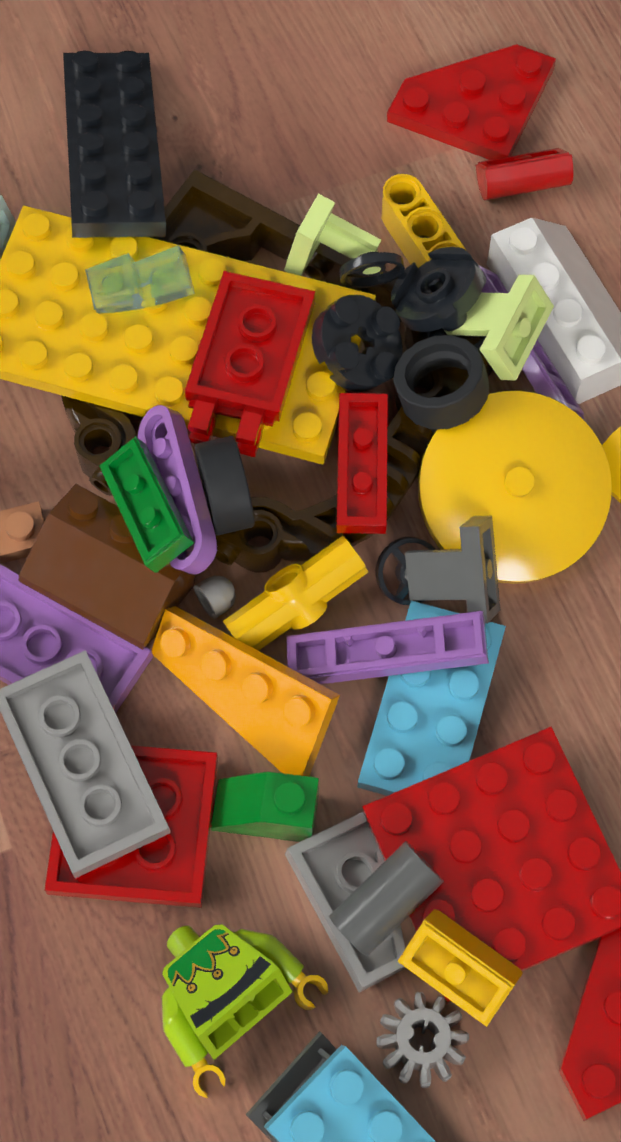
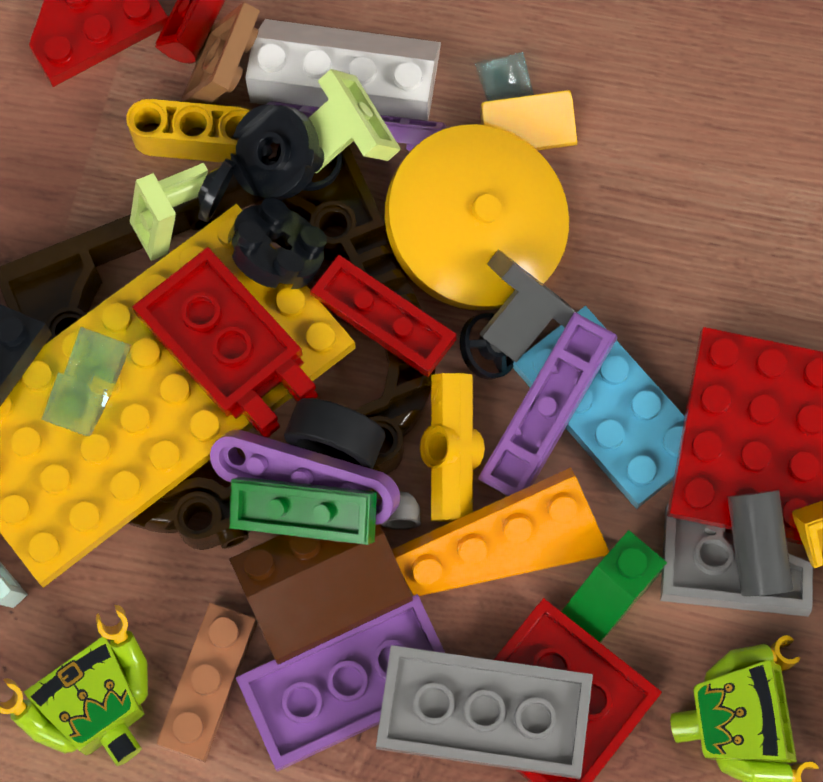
camera: 55 degrees left, 5 degrees up
black tyre [393,335,489,429] -> none
none -> medium nougat plate [180,2,260,104]

